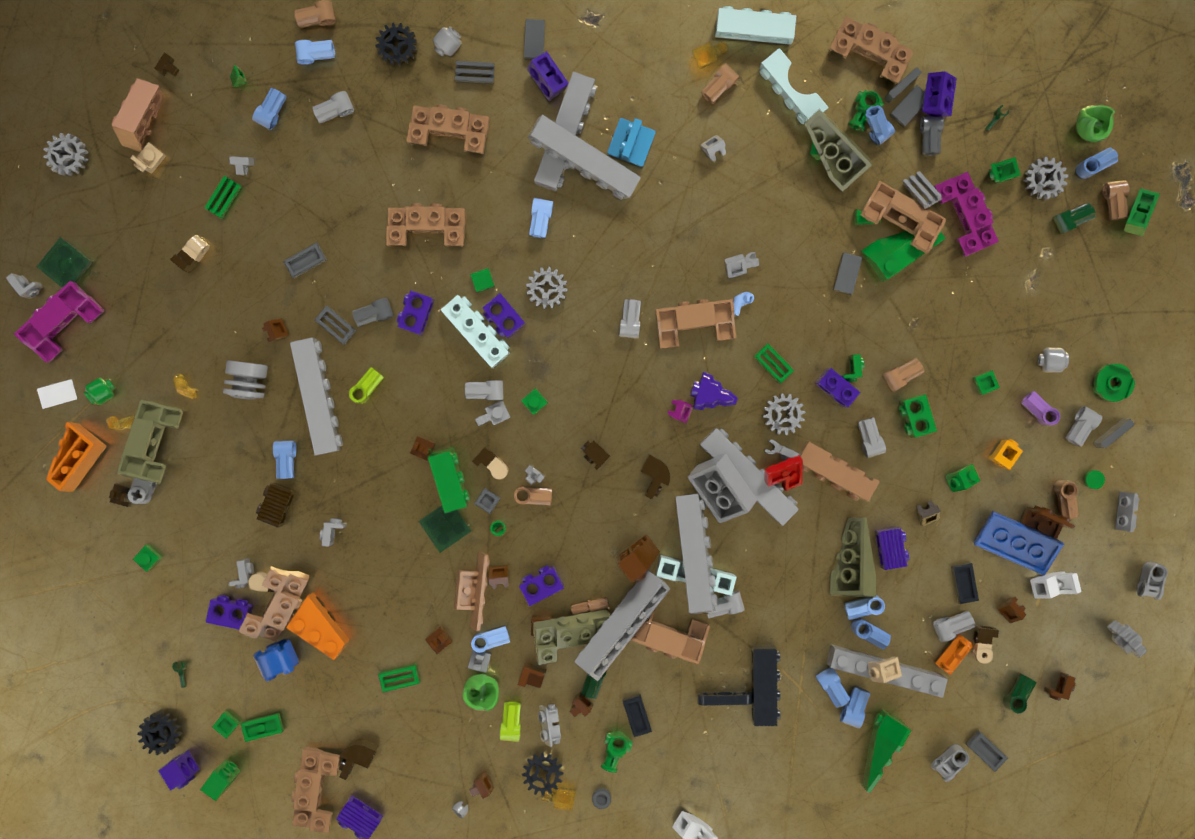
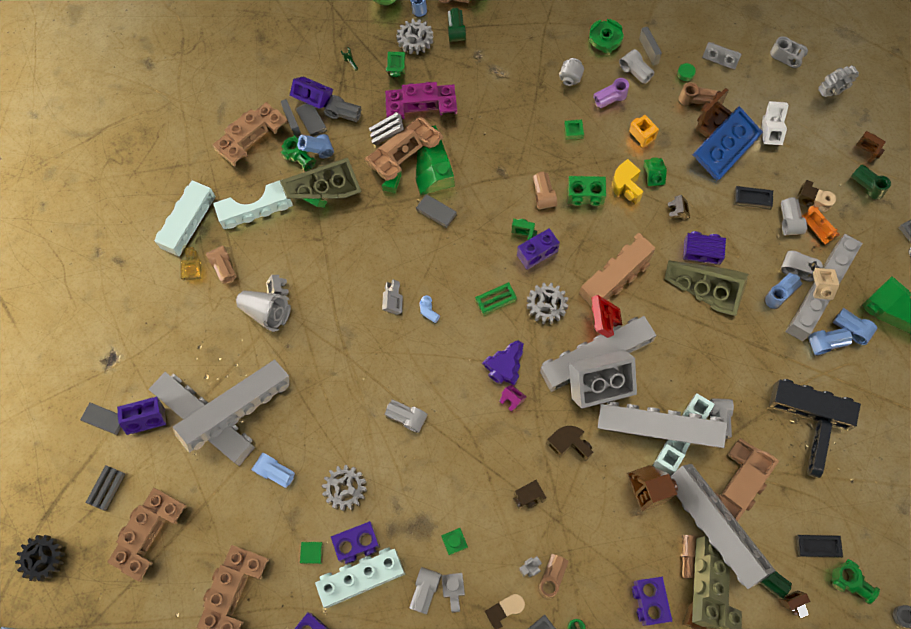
camera: 65 degrees left, 20 degrees down
light grey head [433,26,462,56] -> none
dark azure bracket [607,118,656,167] -> none
medium nougat bracket [655,299,736,349] -> none
light grey plate [764,440,801,460] -> none
light blue piece [844,595,885,620] -> none
light grey piece [857,417,886,458] -> none
reddish brown tile [997,597,1026,623] -> none
none -> light grey cone [236,290,291,332]
none -> yellow brick [612,159,644,205]
none -> light grey piece [781,251,823,282]

